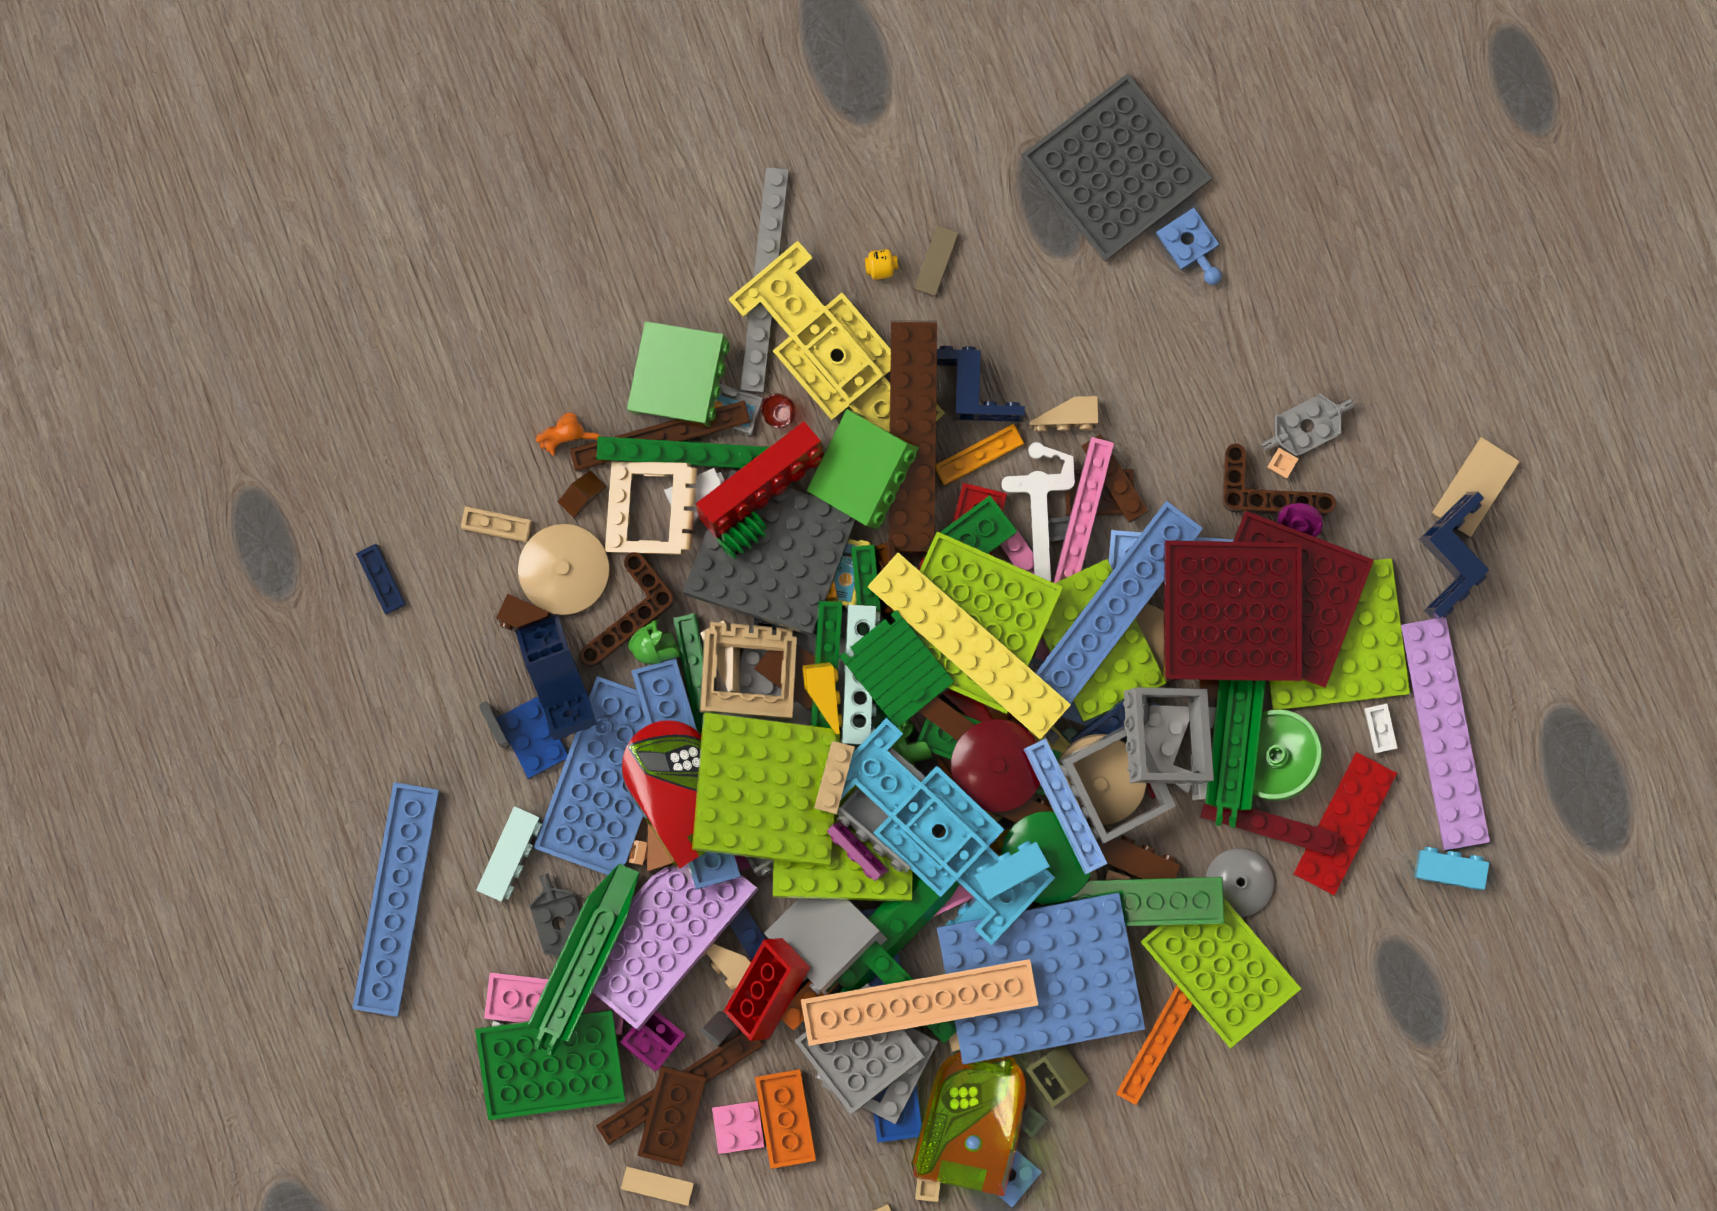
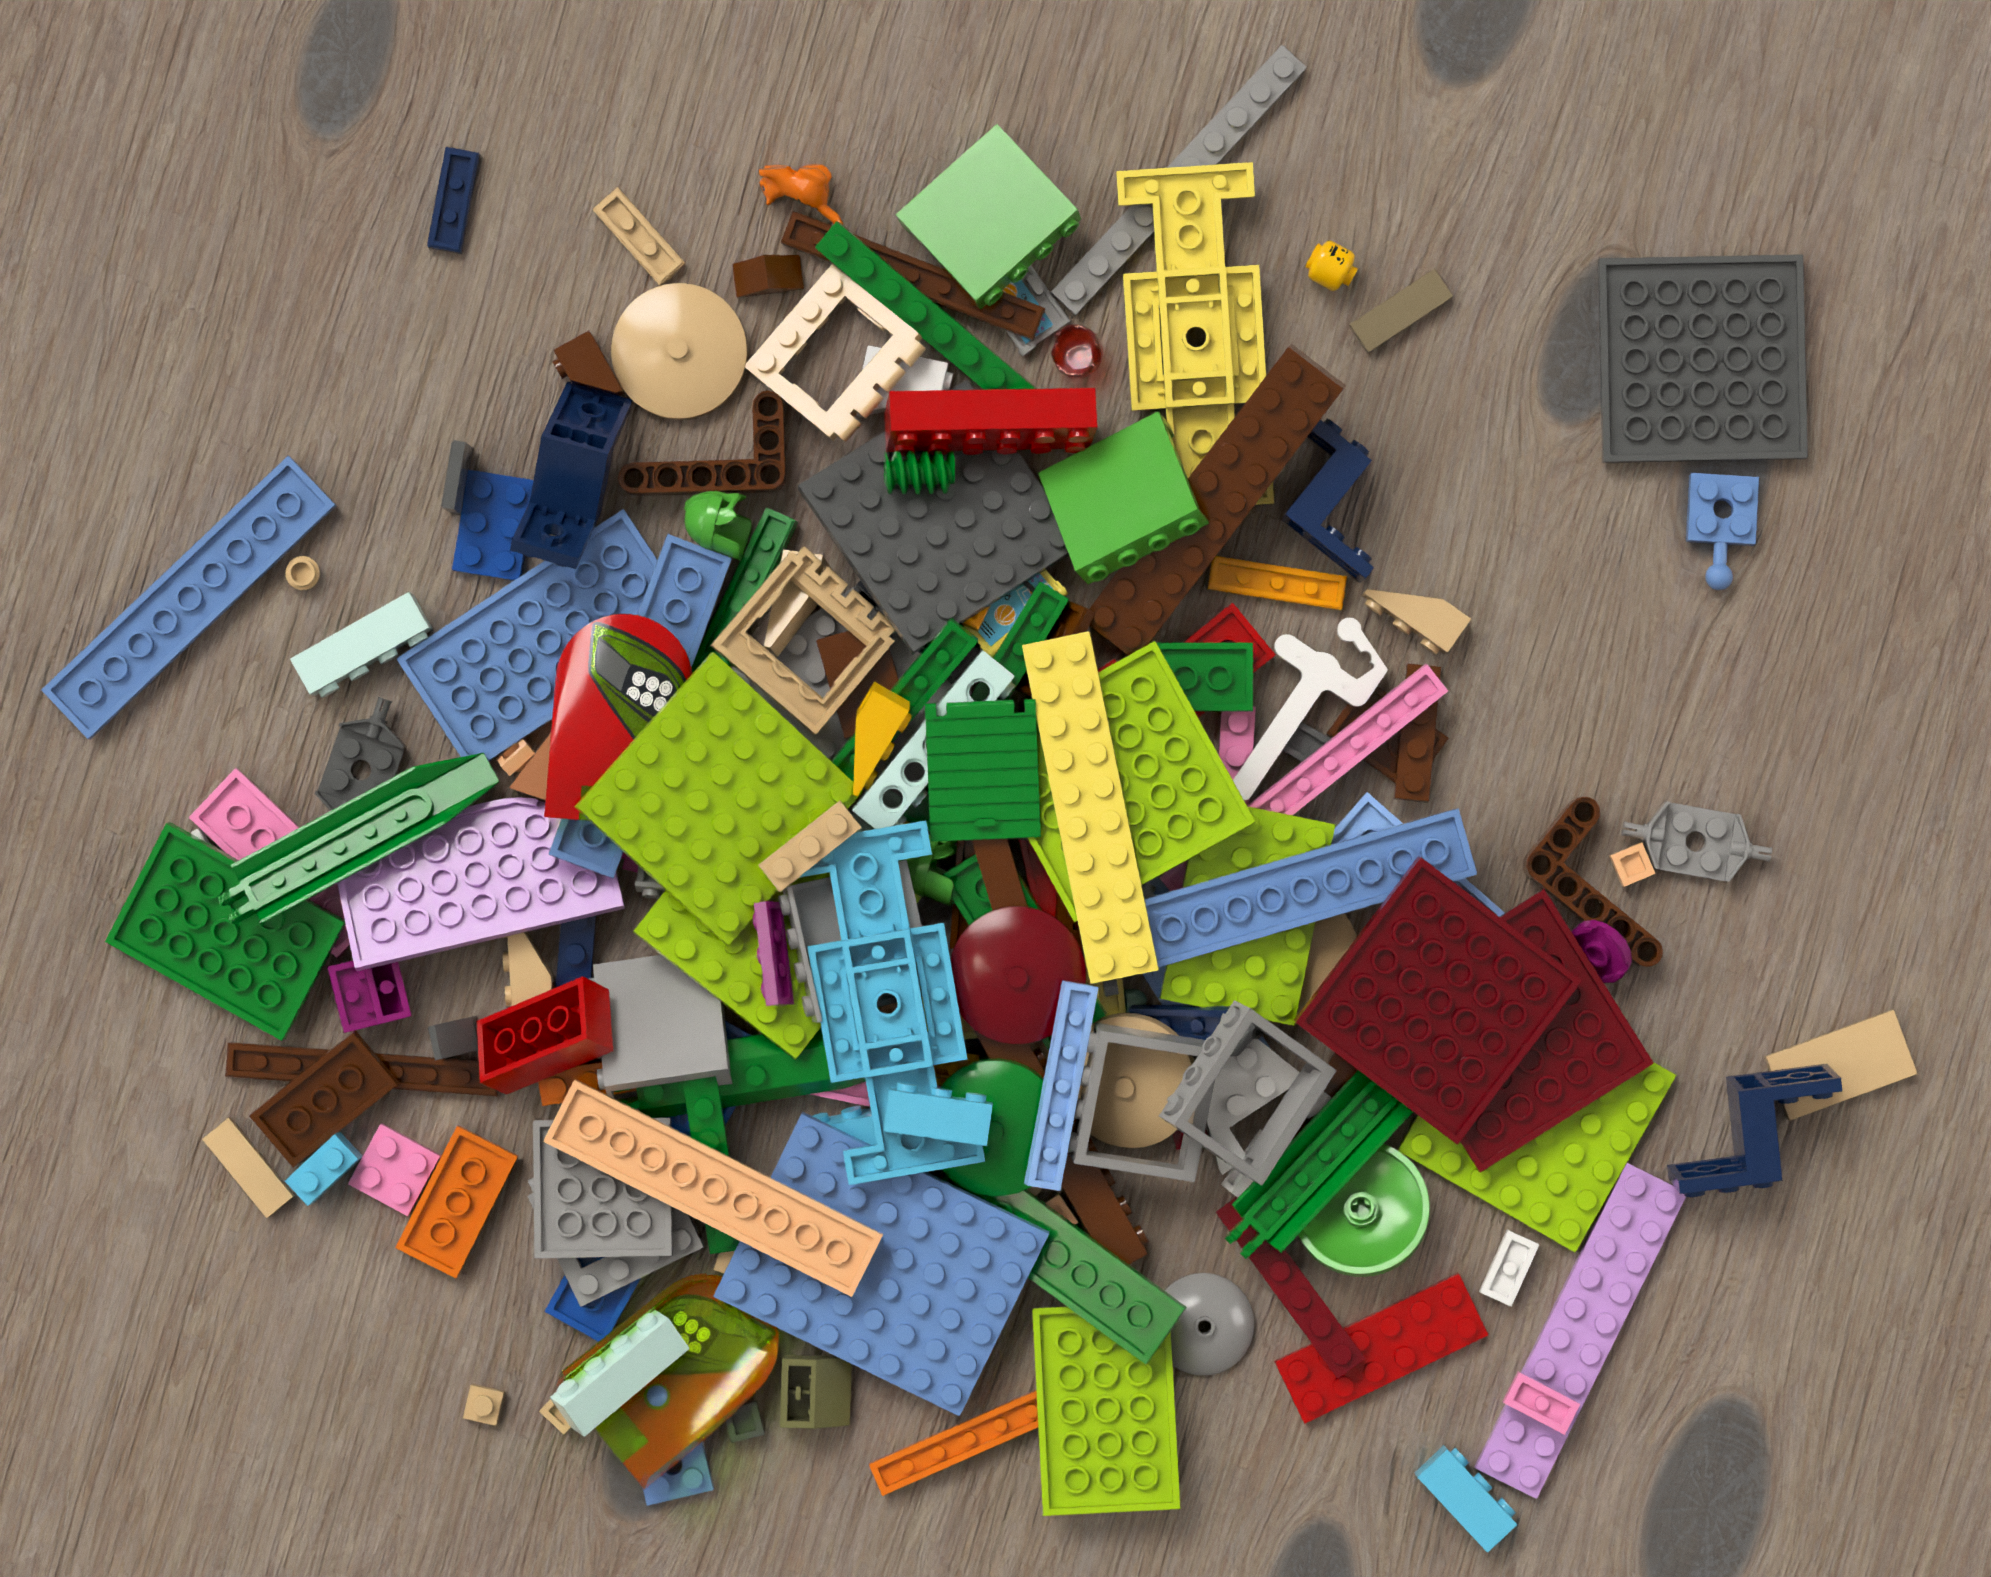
camera: 30 degrees right, 5 degrees up
none -> medium azure brick [285,1132,363,1206]
none -> tan plate [286,556,320,590]
none -> light aqua brick [550,1310,690,1437]
none -> bright pink plate [1502,1371,1580,1435]

